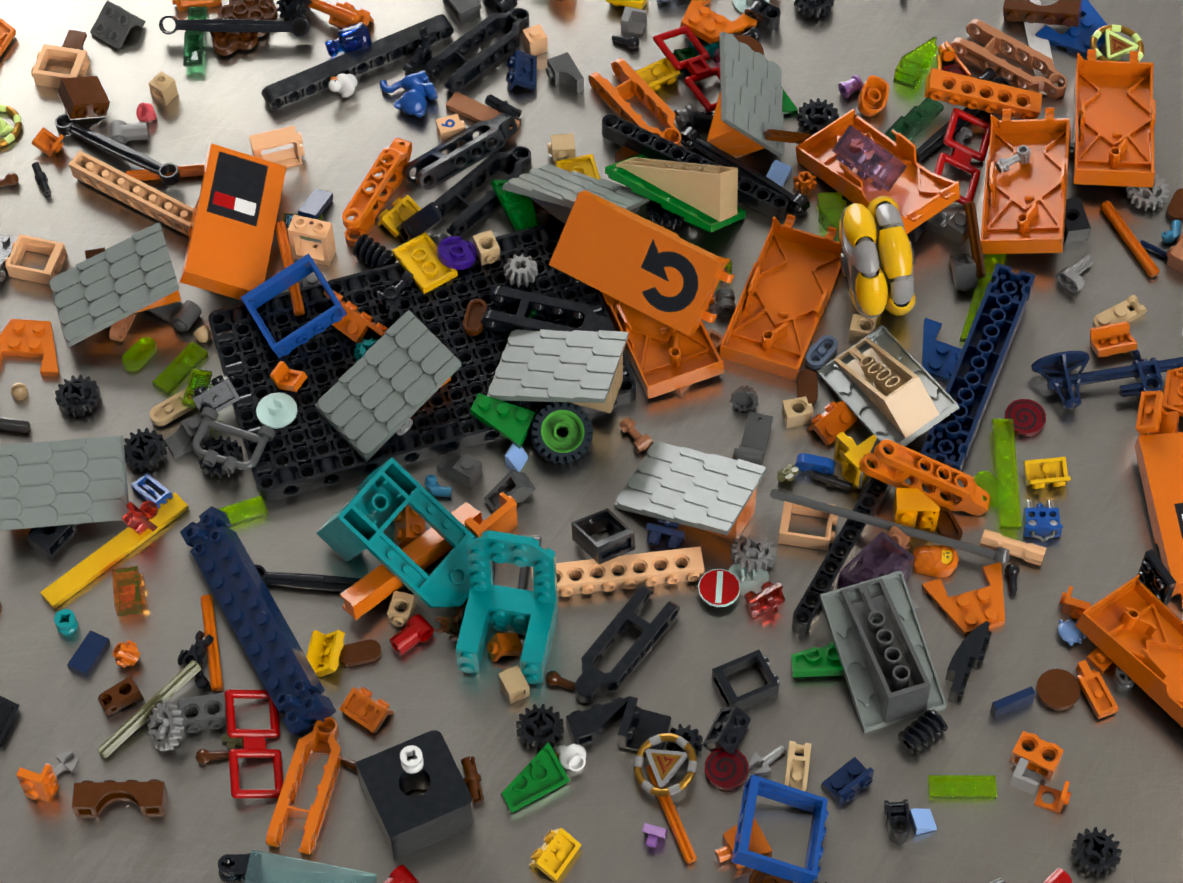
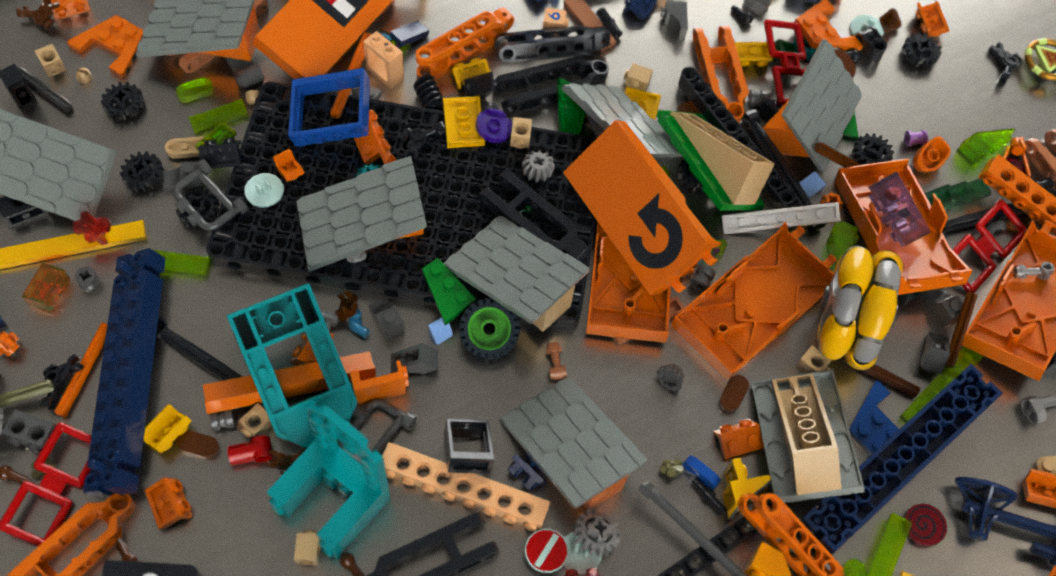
camera: 20 degrees right, 5 degrees up
blue tile [131,473,173,510] -> none
reddish brown tile [463,299,487,336] -> none
orange bracket [487,633,523,662] -> none
dark grey door [732,412,773,465] -> none
light nougat window [778,501,838,551] -> none
tan brick [781,396,814,429] -> none
sand blue plate [805,335,838,370] -> none
none -> dark grey wheel [75,267,100,292]
none -> dark grey wheel [210,409,236,432]
none -> reddish brown piece [335,290,358,321]
none -> white tile [722,202,841,235]
none -> reddish brown axle [843,358,920,398]

